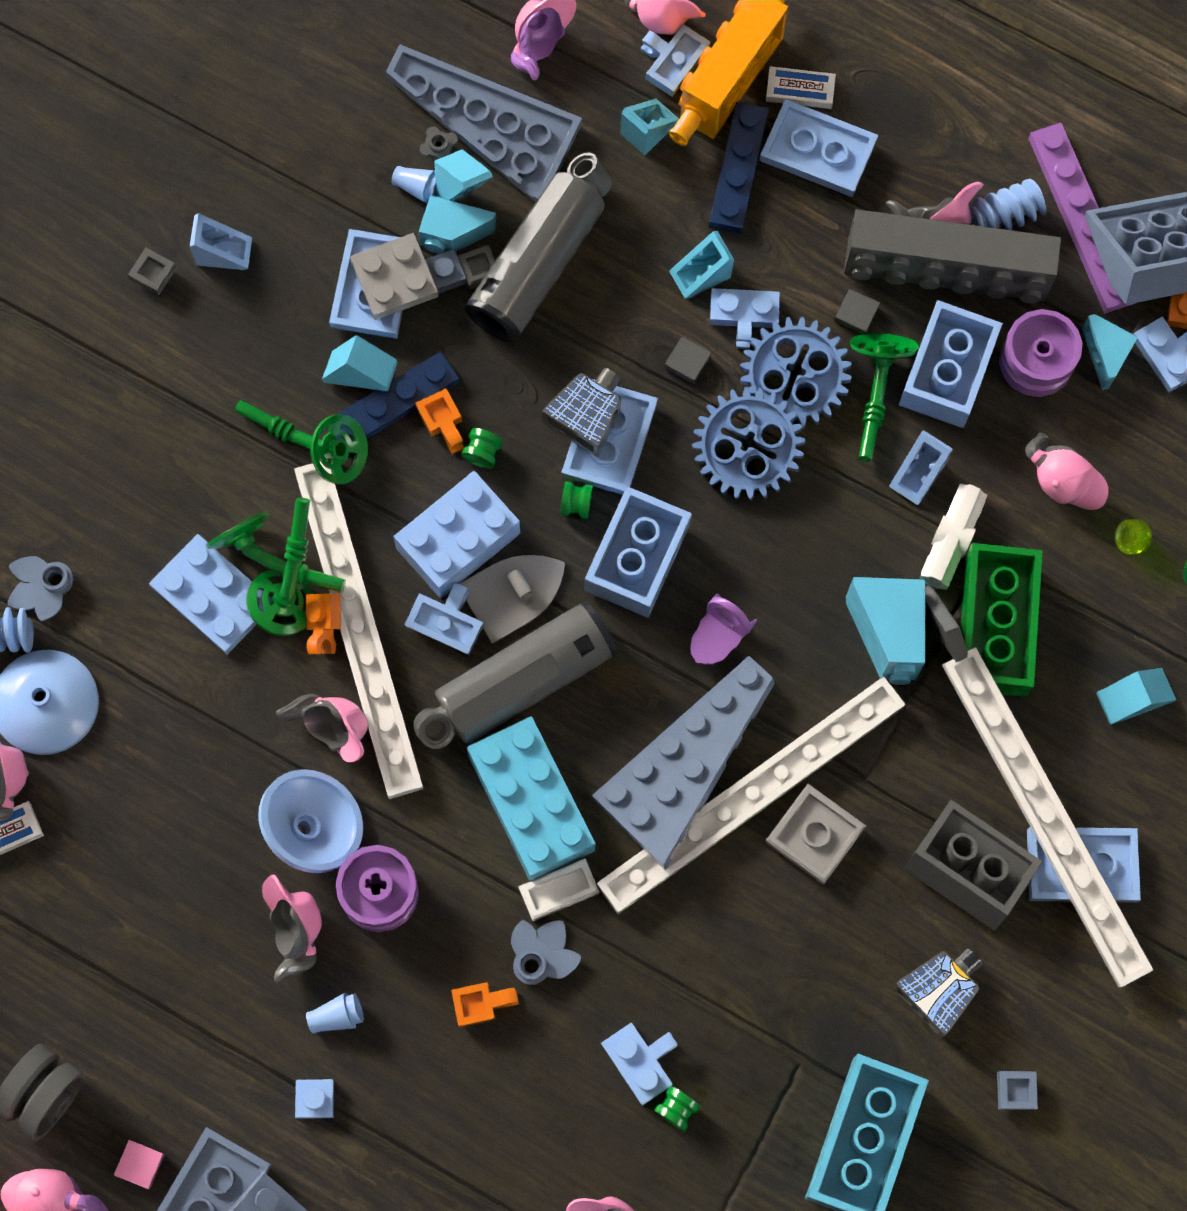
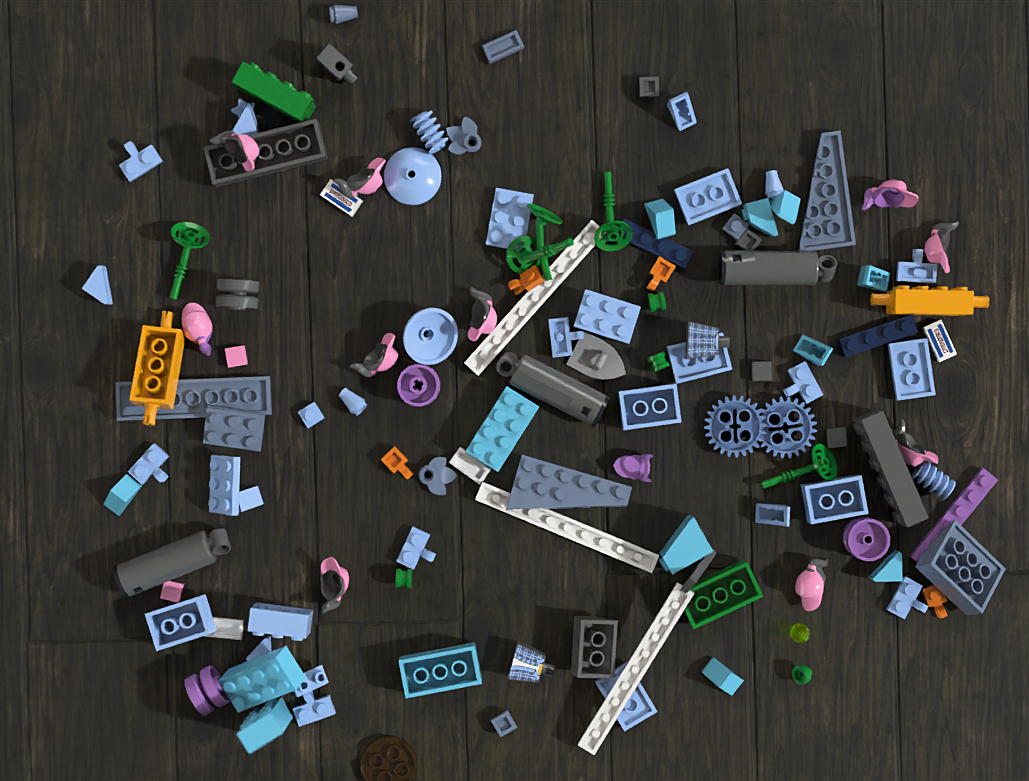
camera: 60 degrees right, 15 degrees up
light grey plate [350,233,439,320] -> none
dark grey plate [420,126,458,161] -> none
light grey plate [765,784,866,885] -> none
white piece [919,484,987,590] -> none

